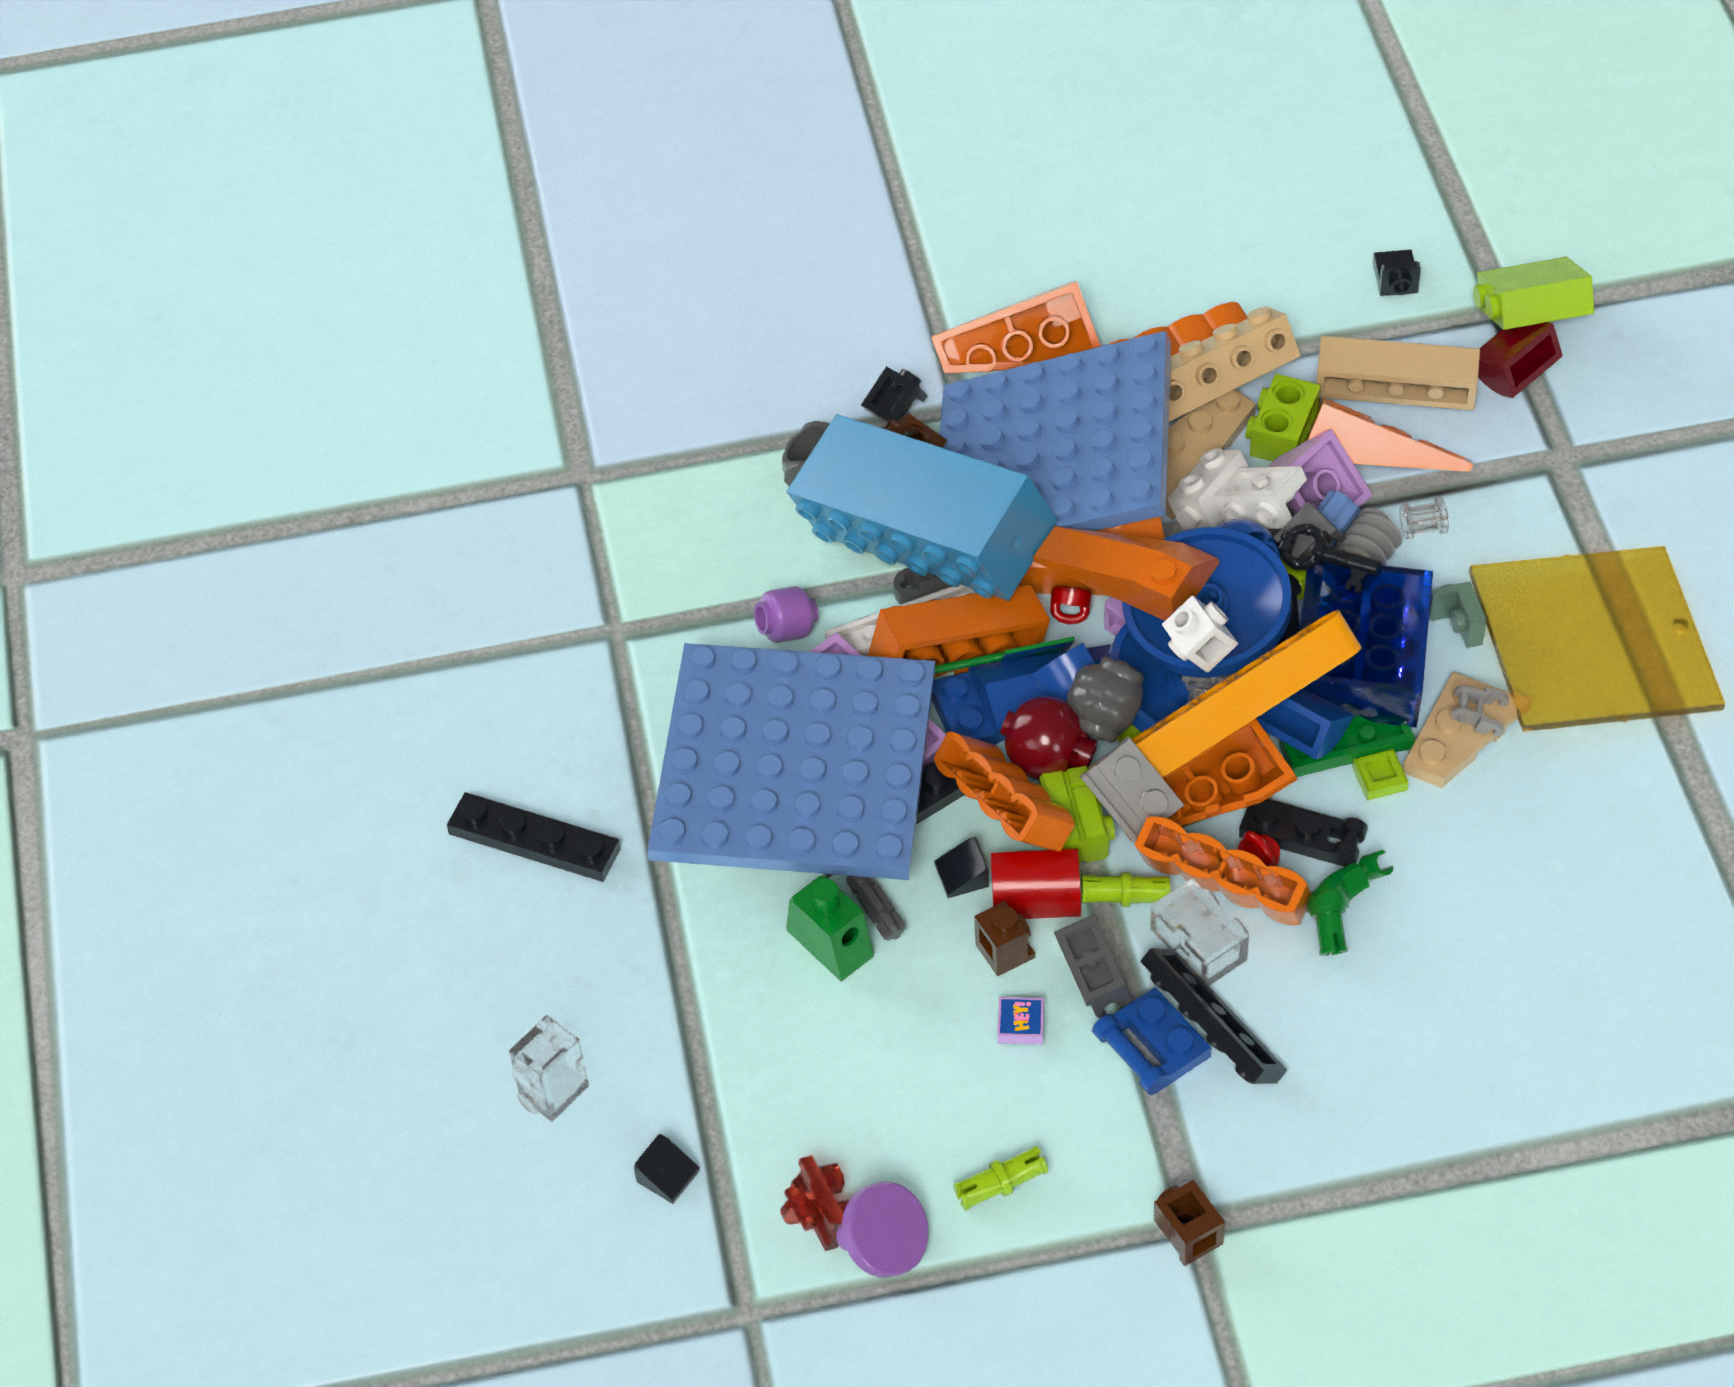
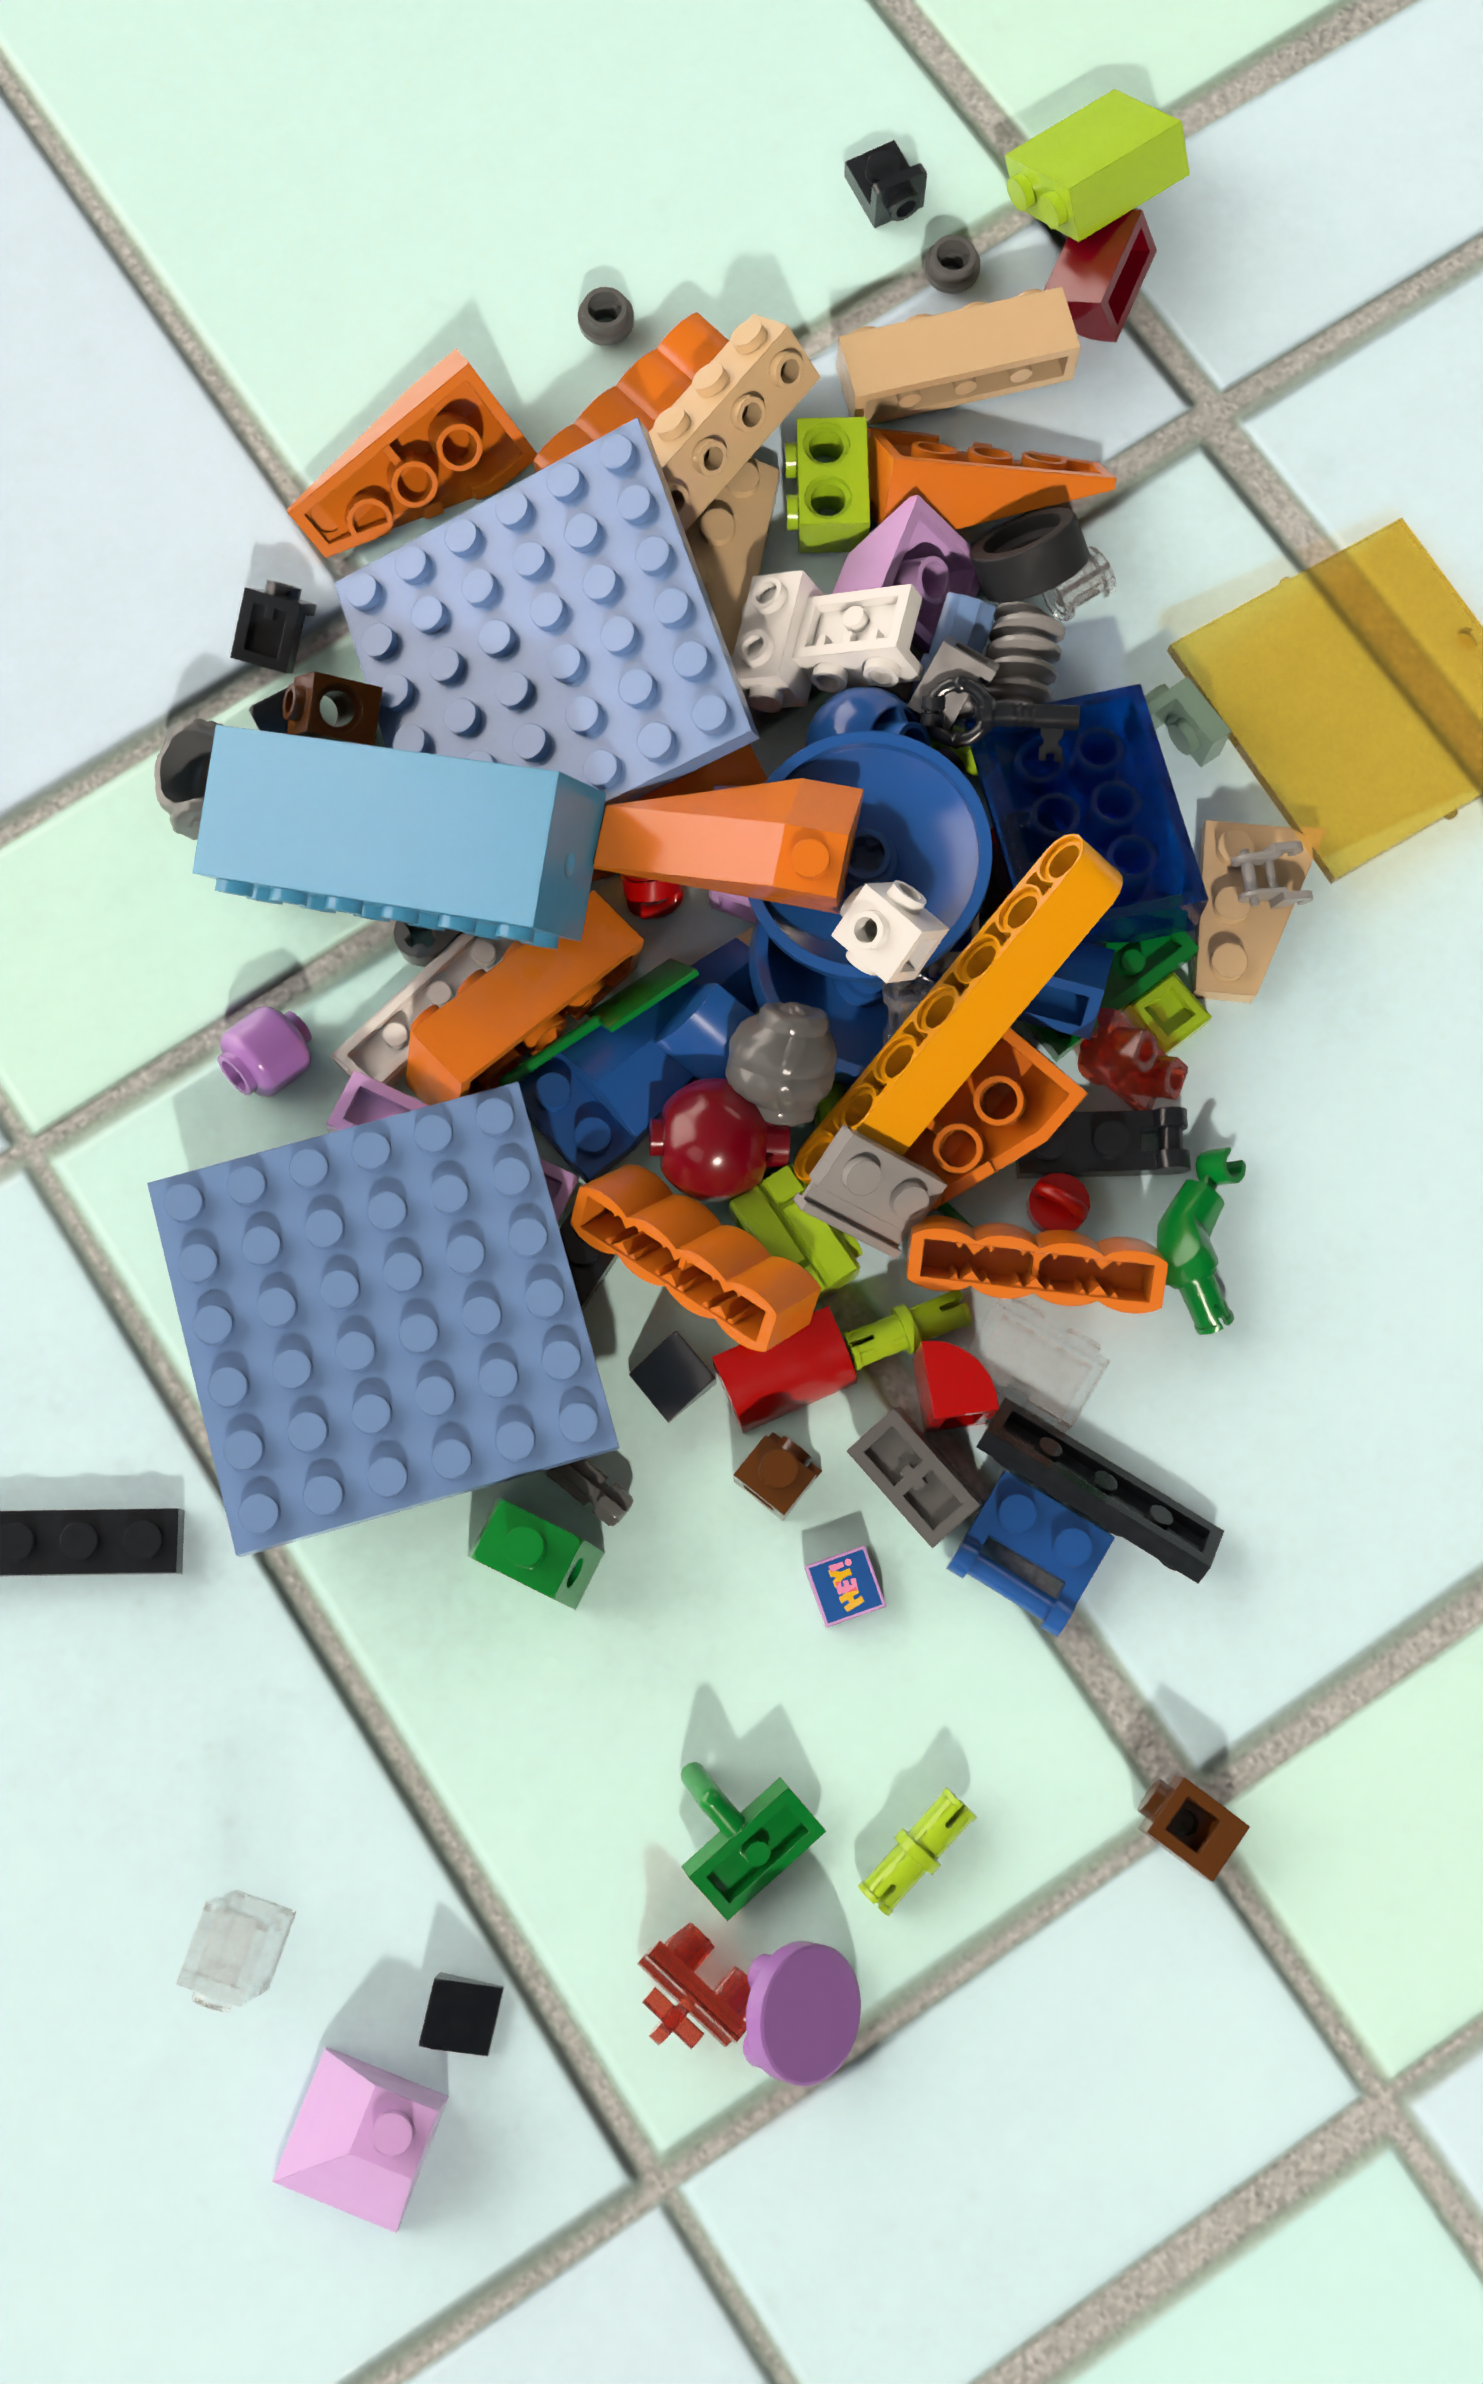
camera: 25 degrees left, 25 degrees up
none -> lavender slope [272,2047,449,2233]
none -> dark grey plate [577,287,634,346]
none -> green plate [681,1762,826,1921]
none -> red brick [912,1341,999,1433]
none -> dark grey plate [924,235,981,294]
none -> black tyre [970,507,1090,603]
none -> clear red hips [1077,1008,1188,1110]

